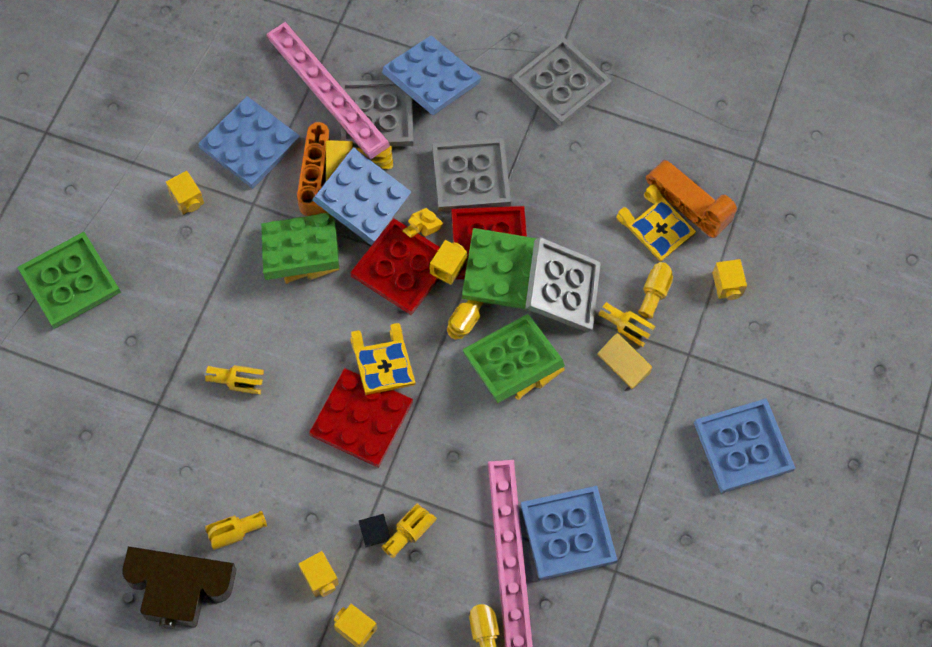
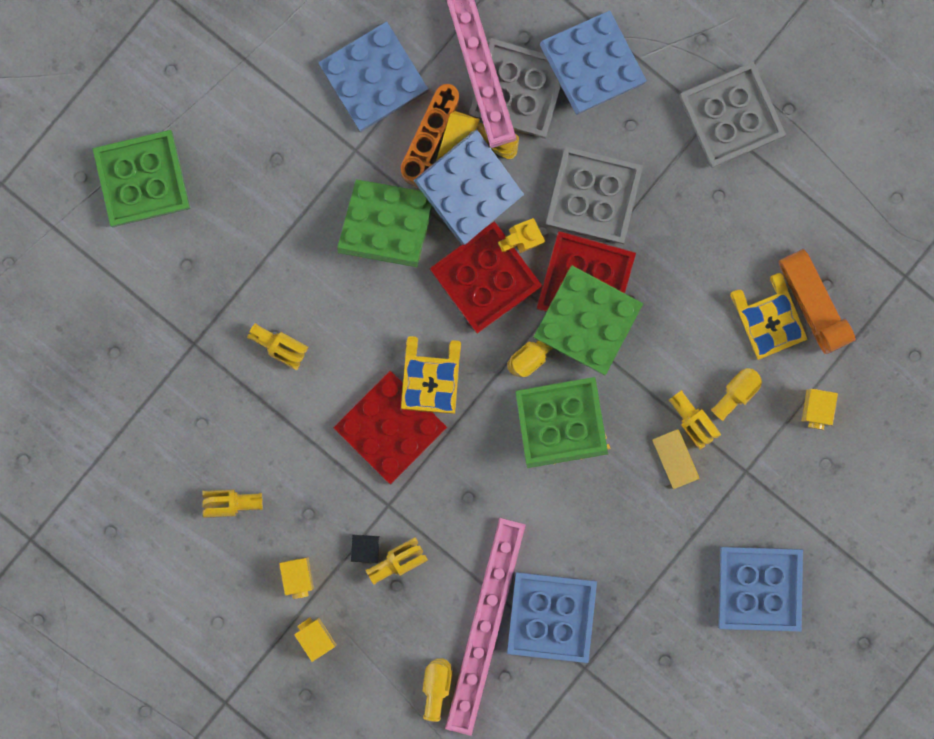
camera: 25 degrees right, 20 degrees up
dark brown brick [122,546,237,629] -> none
yellow brick [166,171,204,215] -> none
yellow brick [430,240,467,285] -> none
light grey plate [525,237,601,332] -> none

